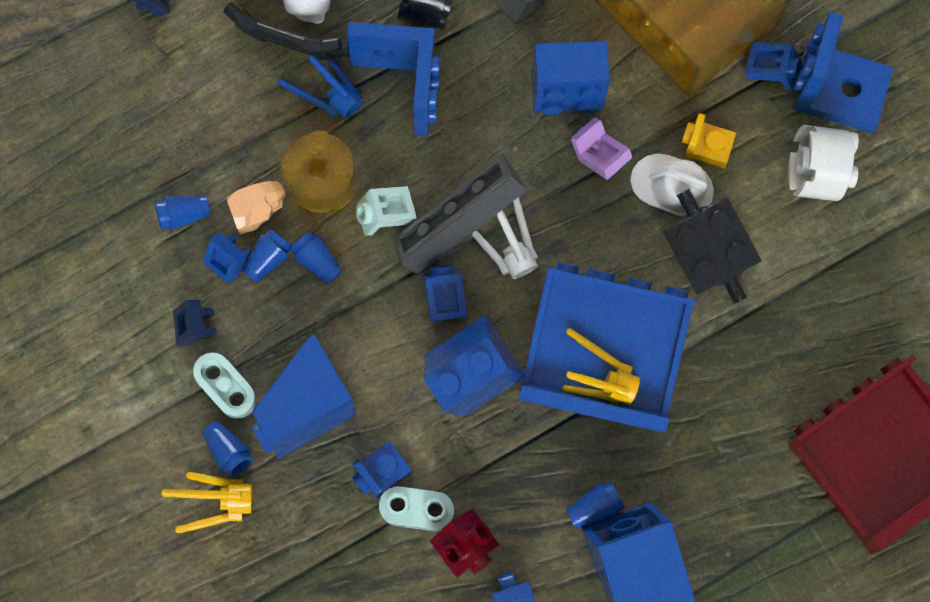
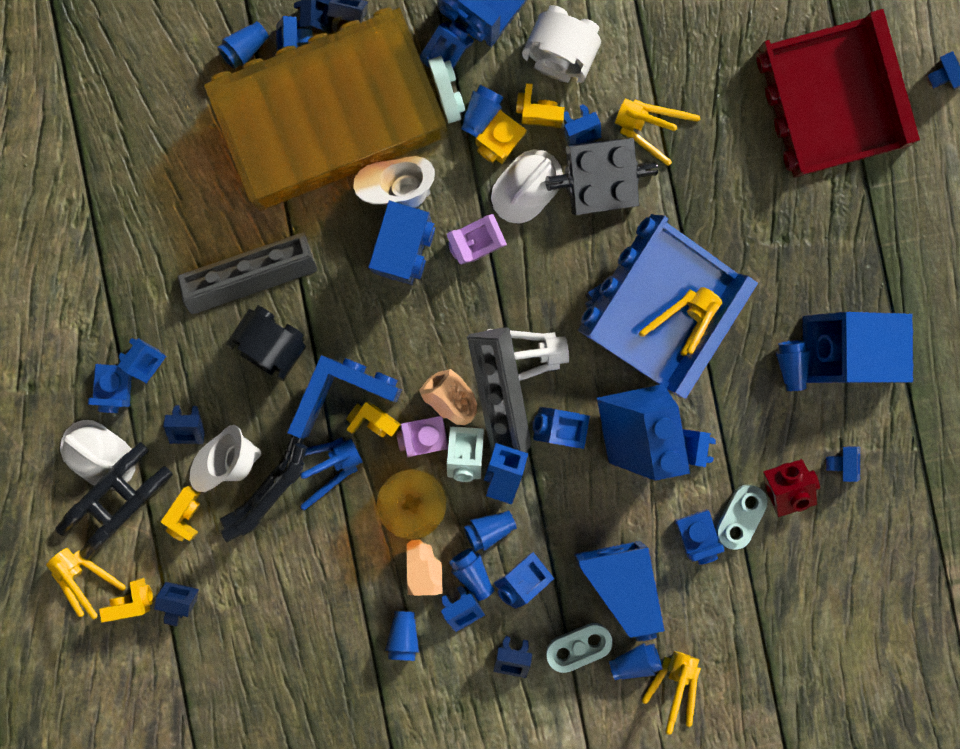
camera: 65 degrees left, 15 degrees up
none -> yellow bracket [346,401,401,438]
none -> piece [353,156,435,208]
none -> lavender bracket [396,416,448,457]
none -> light nougat rock [419,369,478,425]
none -> light aqua plate [428,56,466,124]
none -> blue cone [461,85,504,137]
none -> blue brick [484,443,528,504]
none -> blue bracket [494,552,555,609]
none -> yellow bracket [516,83,565,128]
none -> blue tile [564,104,602,145]
none -> yellow plant [615,98,700,166]
none -> blue tile [683,429,716,467]

